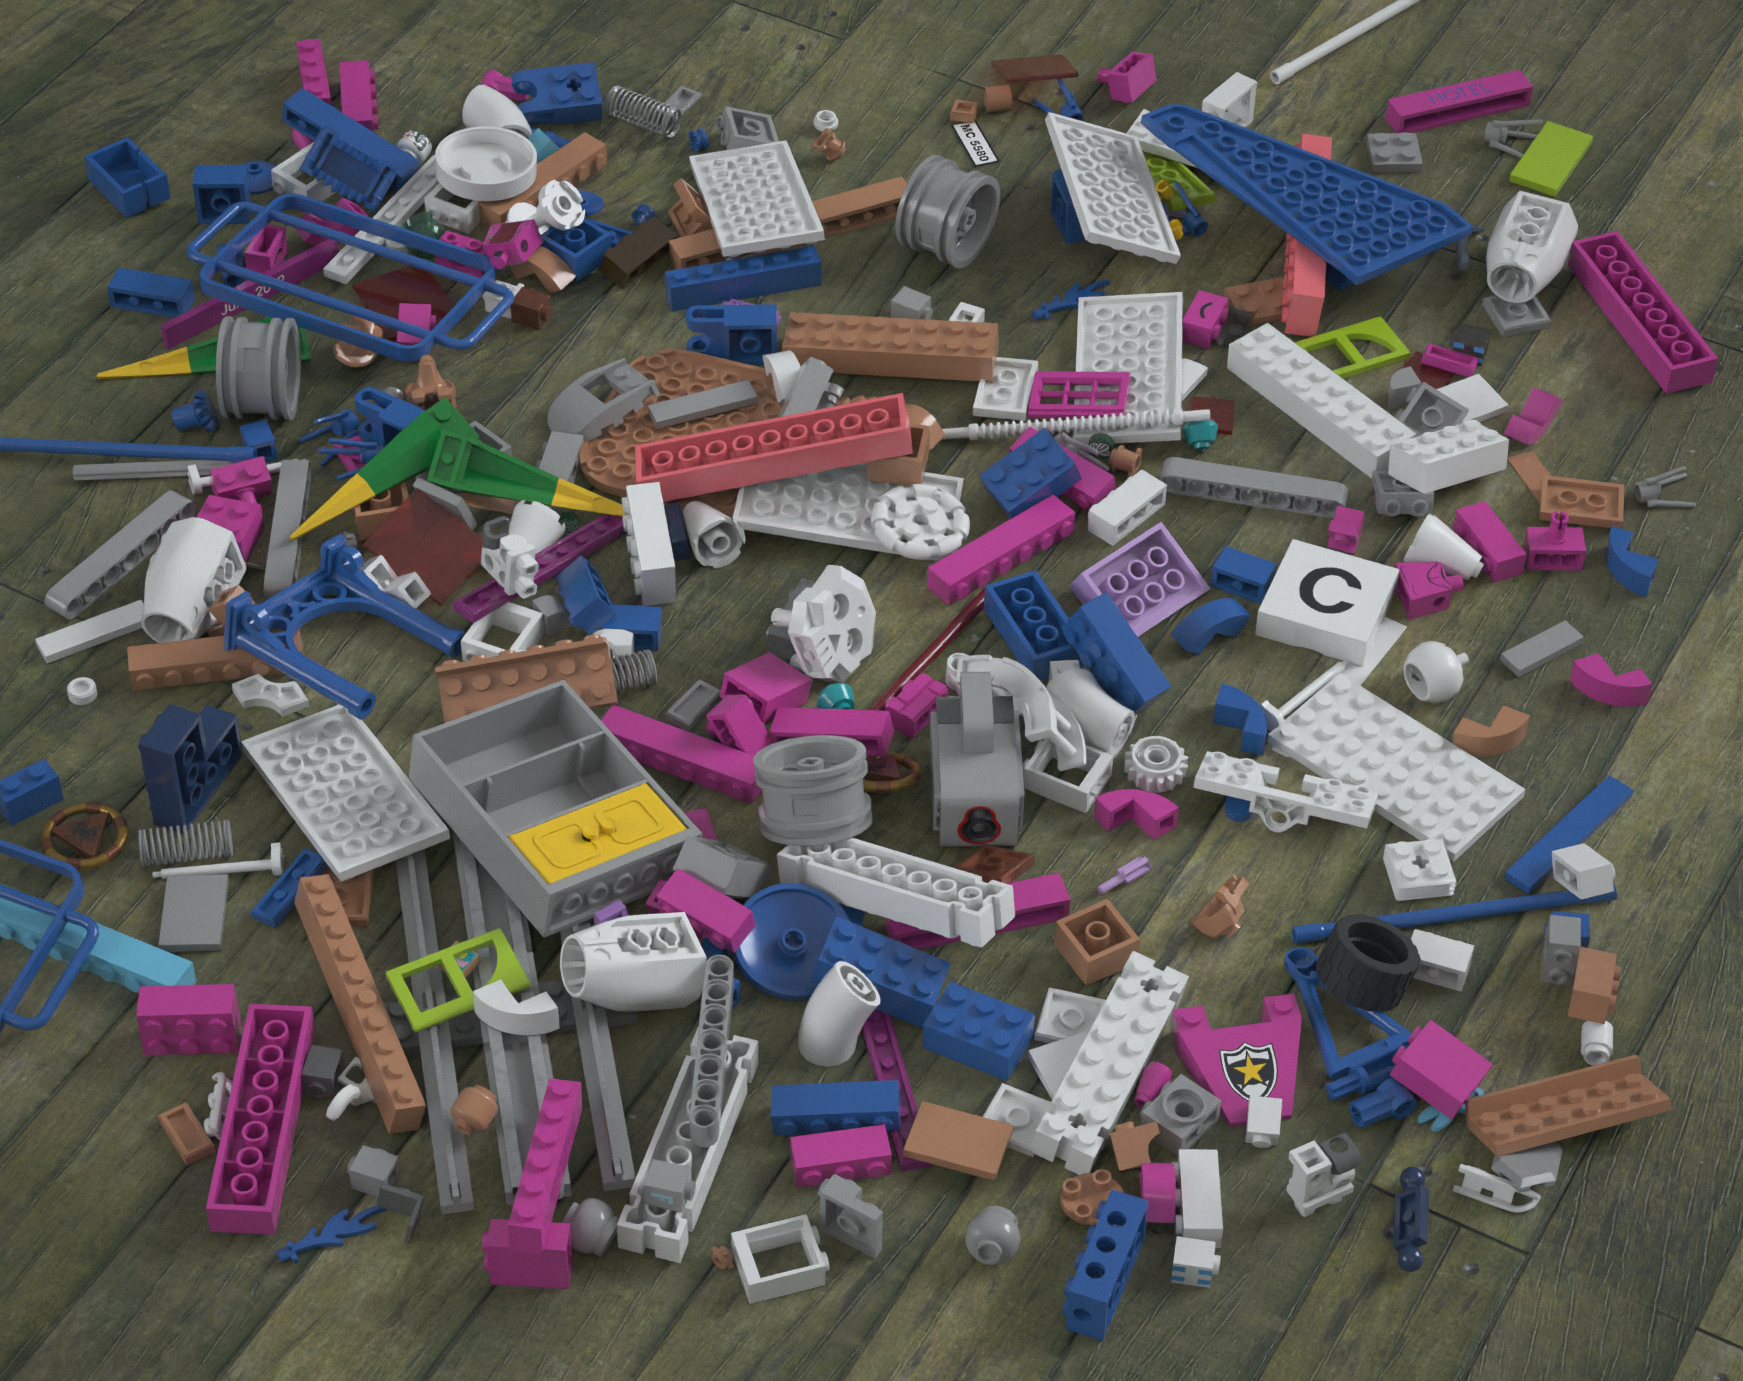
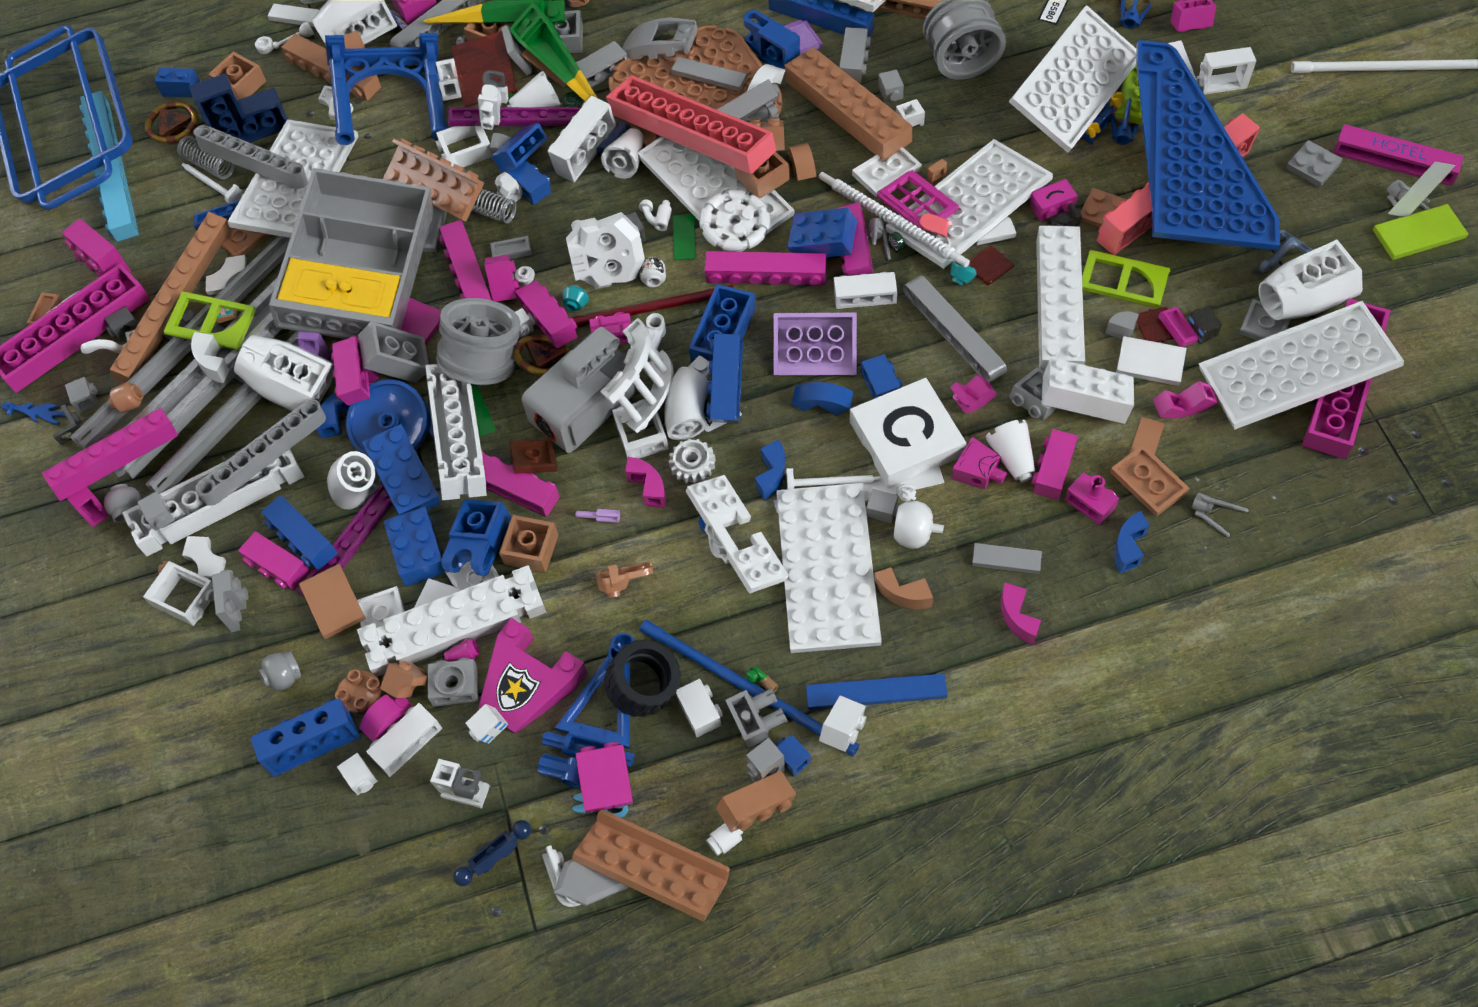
camera: 50 degrees right, 15 degrees up
light grey tile [158,874,229,952] -> none
dark pink brick [720,652,812,724] -> none
blue piece [1032,279,1110,320] -> none
nougat brick [1109,445,1143,478] -> none
white brick [1383,839,1456,901] -> none
light grey plate [1394,382,1469,437] -> none
none -> white tile [182,536,226,580]
none -> light grey beam [194,125,308,189]
none -> white tile [206,255,247,296]
none -> nougat brick [208,51,266,100]
none -> white hinge [272,21,315,49]
none -> blue brick [441,499,512,576]
none -> white plant [639,200,672,231]
none -> white head [640,257,666,287]
none -> green sticker [673,214,695,260]
none -> light grey brick [725,688,788,749]
none -> arm [746,667,779,693]
none -> light grey brick [839,27,871,83]
none -> light grey brick [866,489,901,524]
none -> white axle [896,484,916,501]
none -> coral piece [920,213,953,238]
none -> nougat plate [927,159,947,185]
none -> white plate [1199,301,1404,430]
none -> white sticker [1388,161,1456,217]

